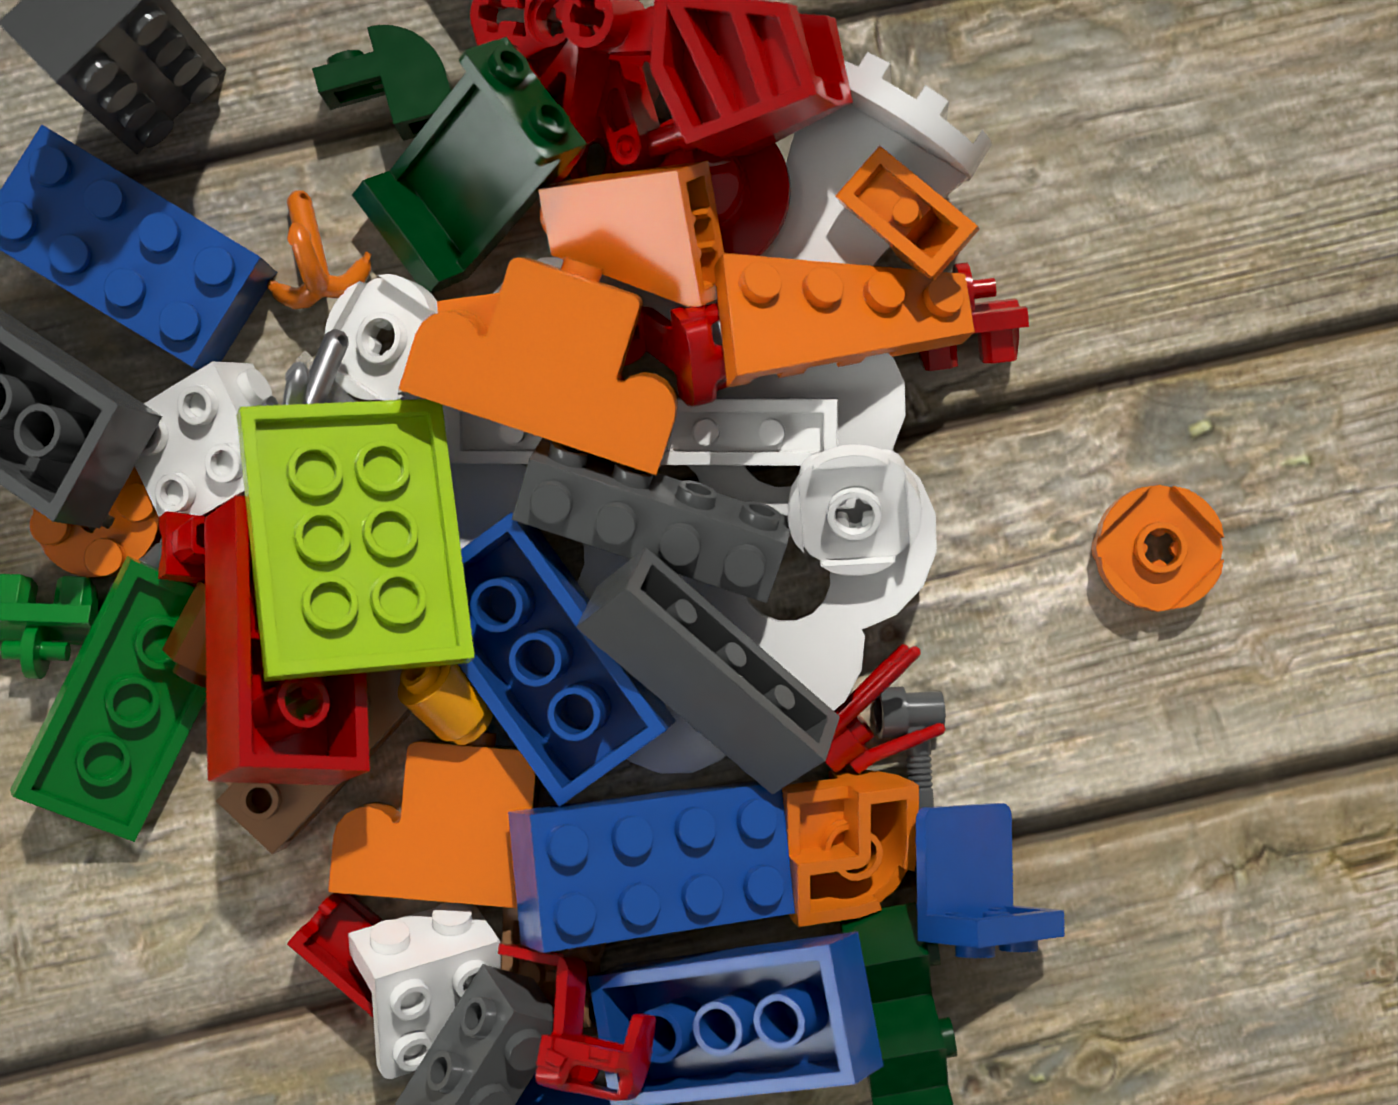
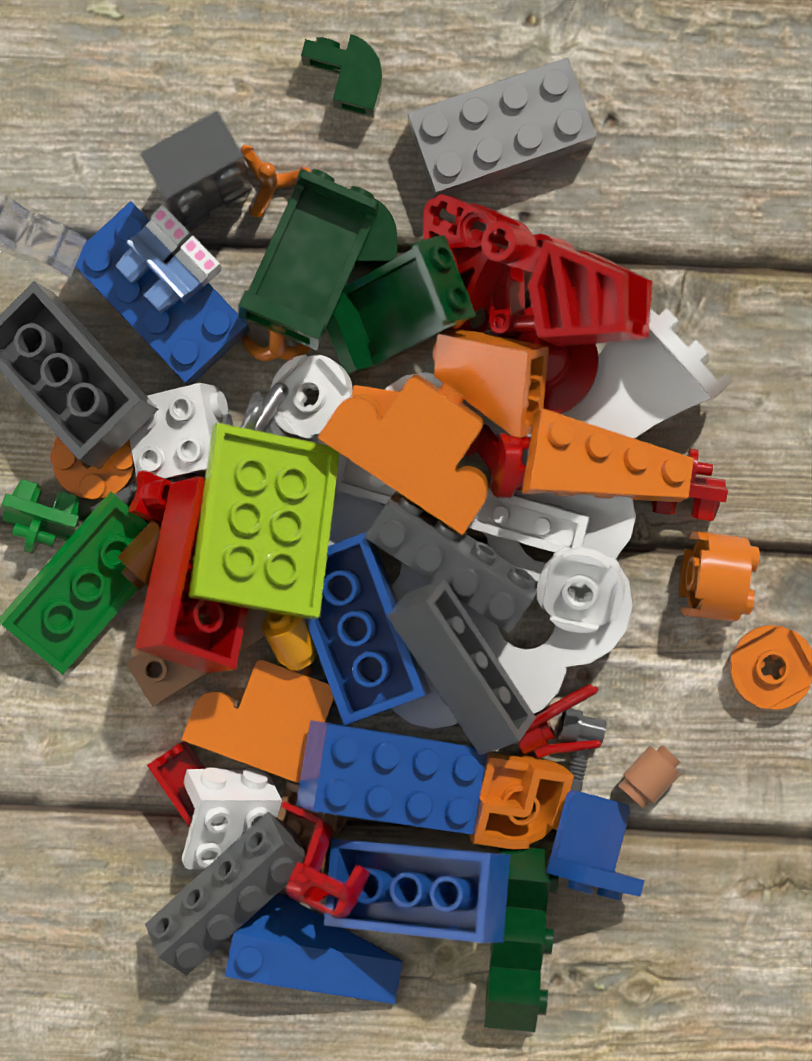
camera: 10 degrees right, 0 degrees up
orange slope [836,145,980,281] -> none
none -> medium blue hips [116,205,222,313]
none -> dark green panel [238,169,380,350]
none -> orange piece [240,145,310,217]
none -> nougat brick [618,745,681,809]
none -> orange brick [679,531,760,622]

